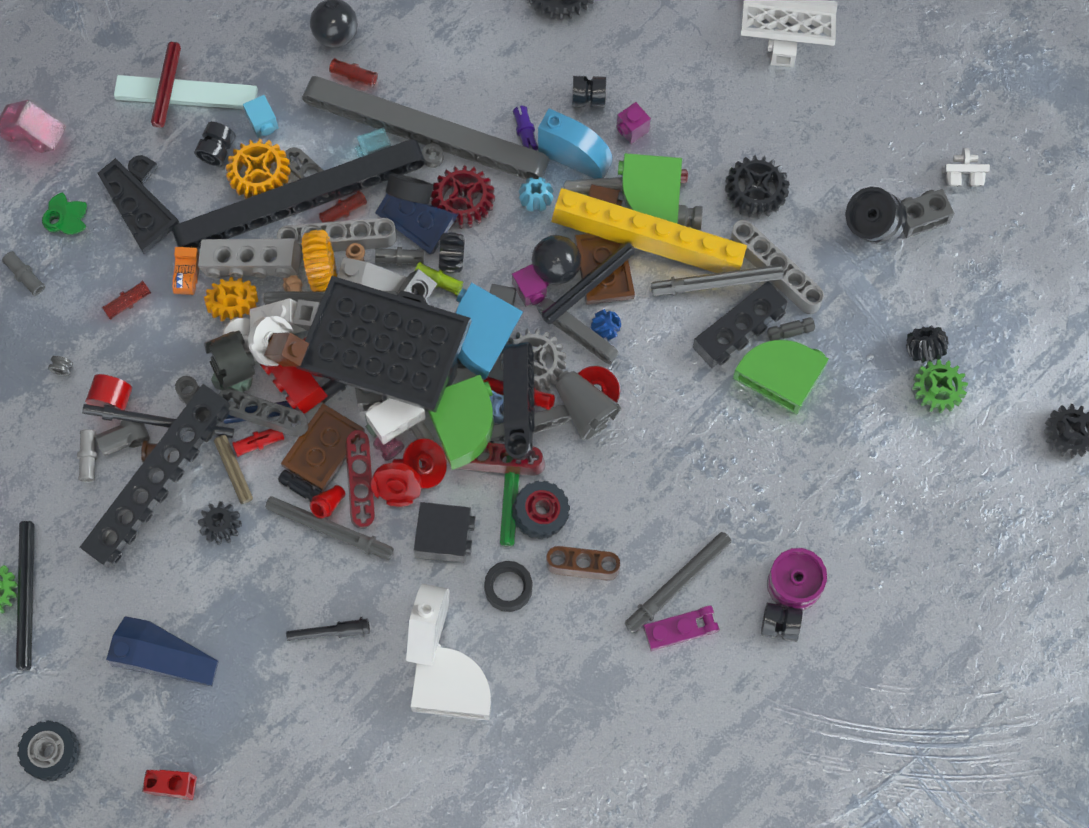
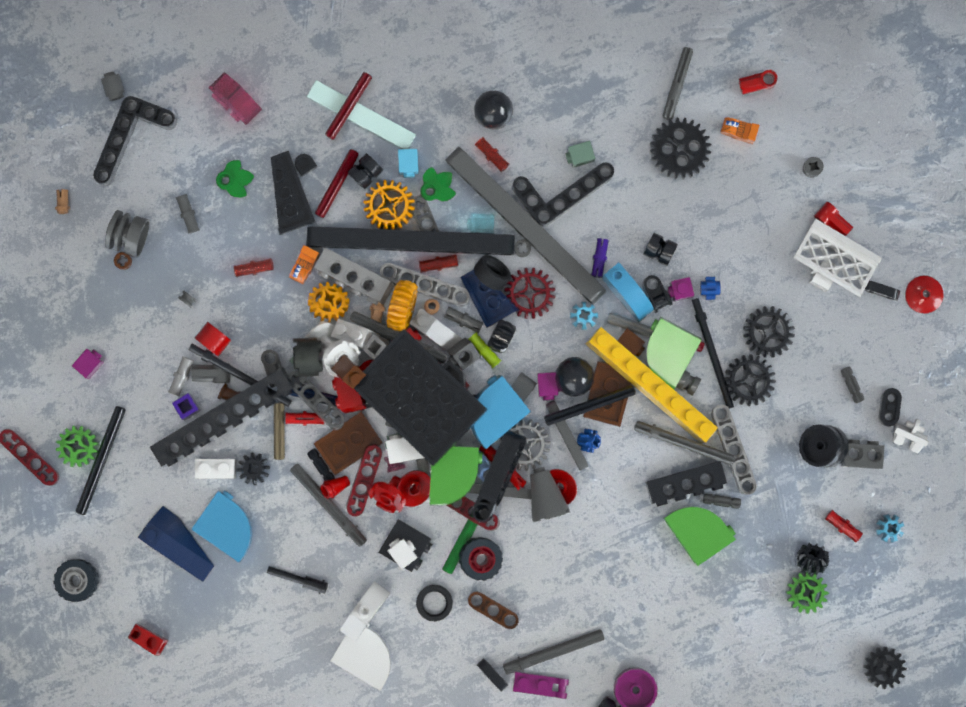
camera: 25 degrees right, 15 degrees up
none -> dark purple brick [172,393,201,421]
none -> dark azure brick [191,490,252,562]
none -> white brick [195,459,236,479]
none -> dark red axle [315,149,359,218]
none -> white brick [388,538,418,570]
none -> green plate [420,167,456,202]
none -> black beam [477,658,508,692]
none -> black beam [513,162,614,226]
none -> sand green brick [565,141,596,168]
none -> black piece [642,275,673,313]
none -> black bar [691,298,734,409]
none -> blue gear [700,277,721,300]
none -> black gear [743,306,795,358]
none -> red pin [825,510,863,543]
none -> dark grey axle [841,366,865,403]
none -> black beam [864,280,901,301]
none -> medium azure piece [876,514,905,543]
none -> black plate [879,388,902,427]
none -> red dish [905,276,944,314]

